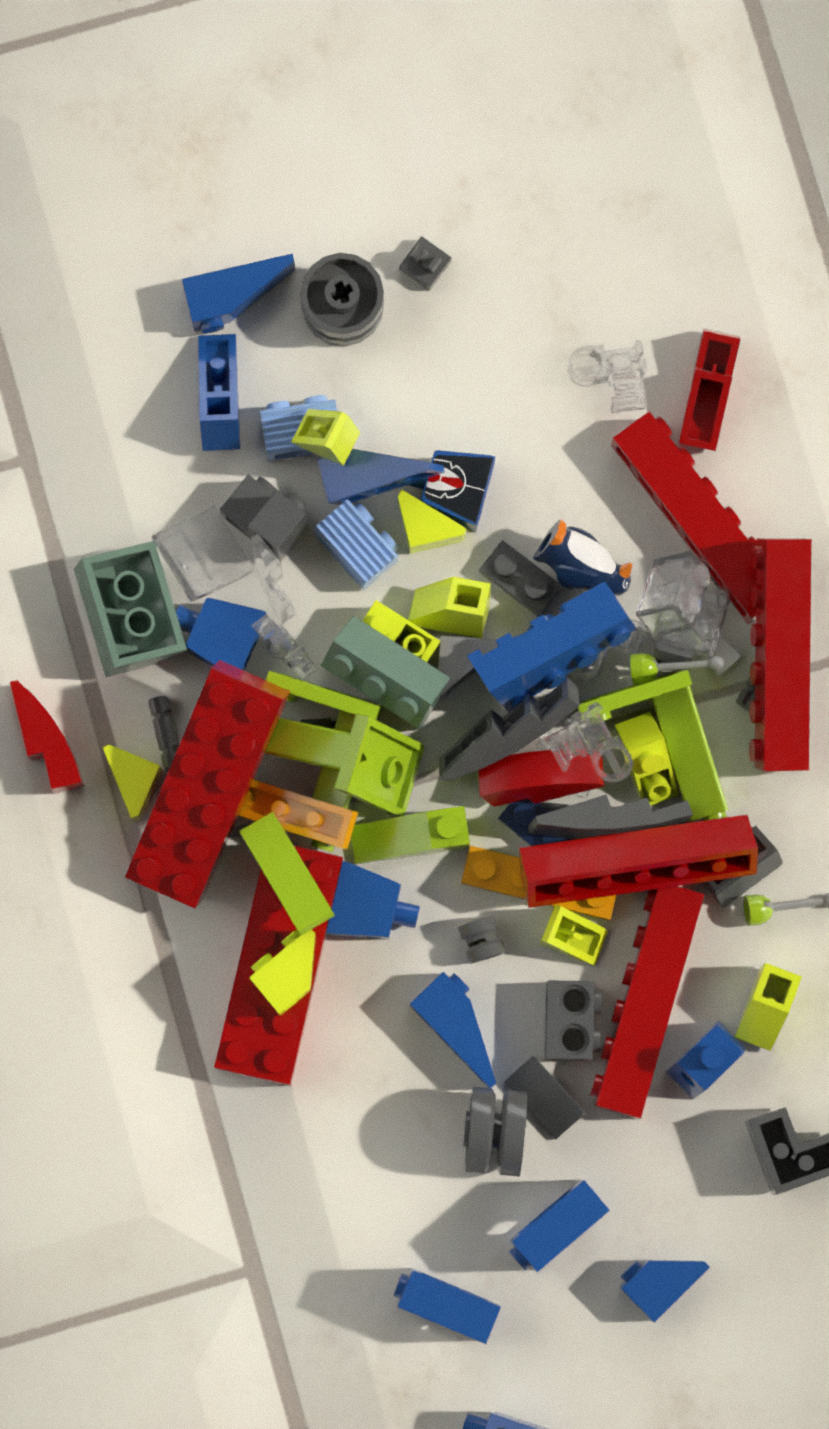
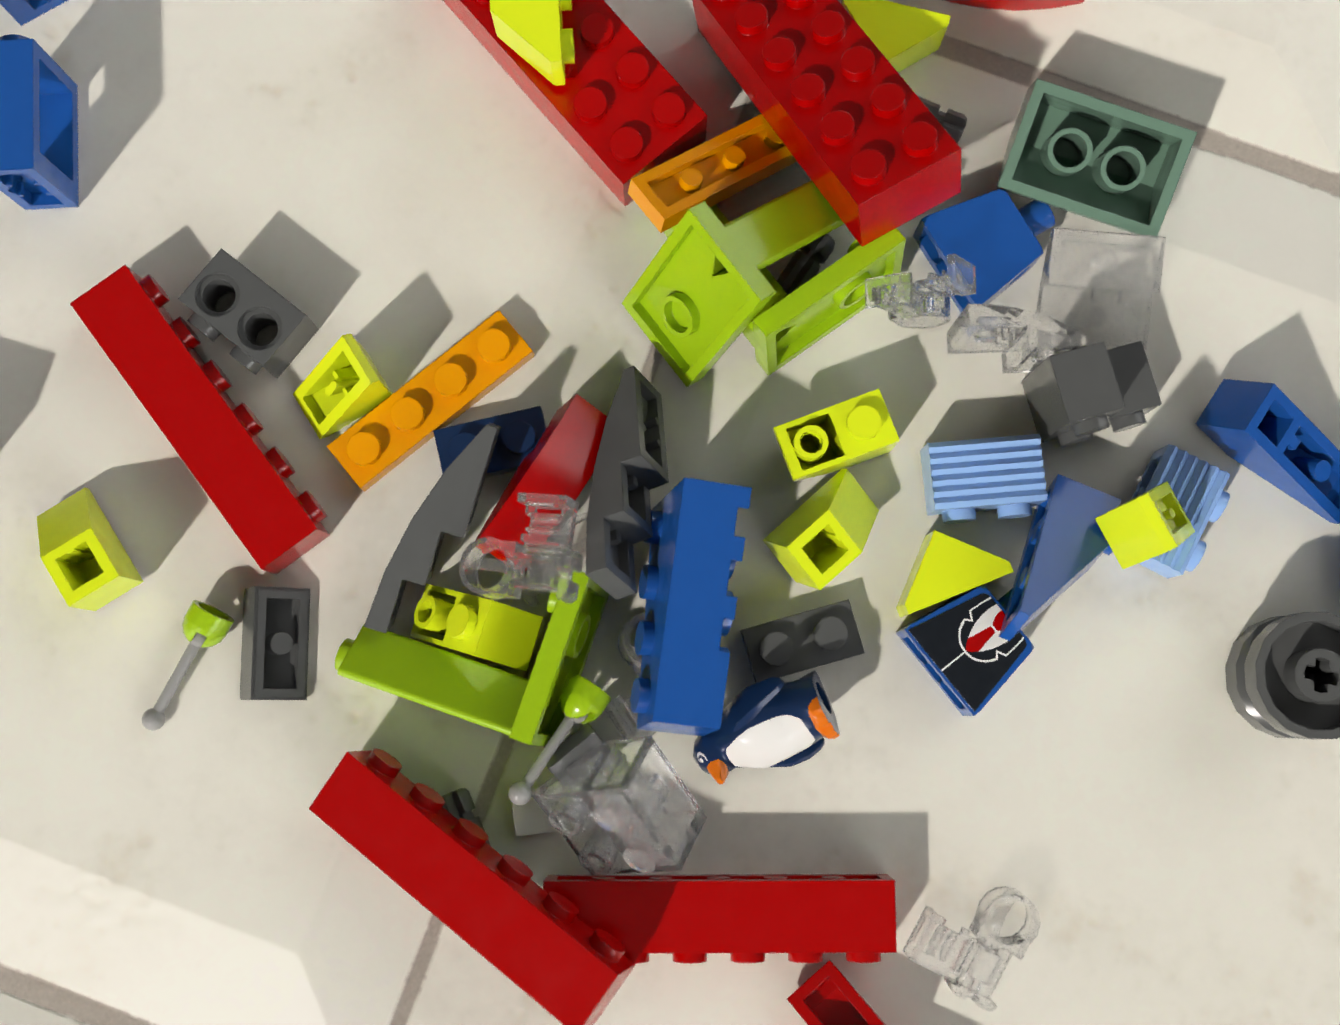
camera: 130 degrees right, 0 degrees up
lime slope [239,812,335,935] -> none
sand green slope [320,616,450,730] -> none
blue torso [326,861,420,939] -> none
lime slope [351,806,470,865] -> none
dark grey tile [399,236,452,291] -> none
blue slope [409,972,496,1088] -> none
light grey slope [438,636,498,700] -> none
dark grey wheel [458,916,506,964] -> none
dark grey wheel [463,1087,527,1177] -> none
dark grey slope [504,1056,585,1139] -> none
red brick [519,815,758,908] -> none
blue torso [666,1020,745,1099] -> none

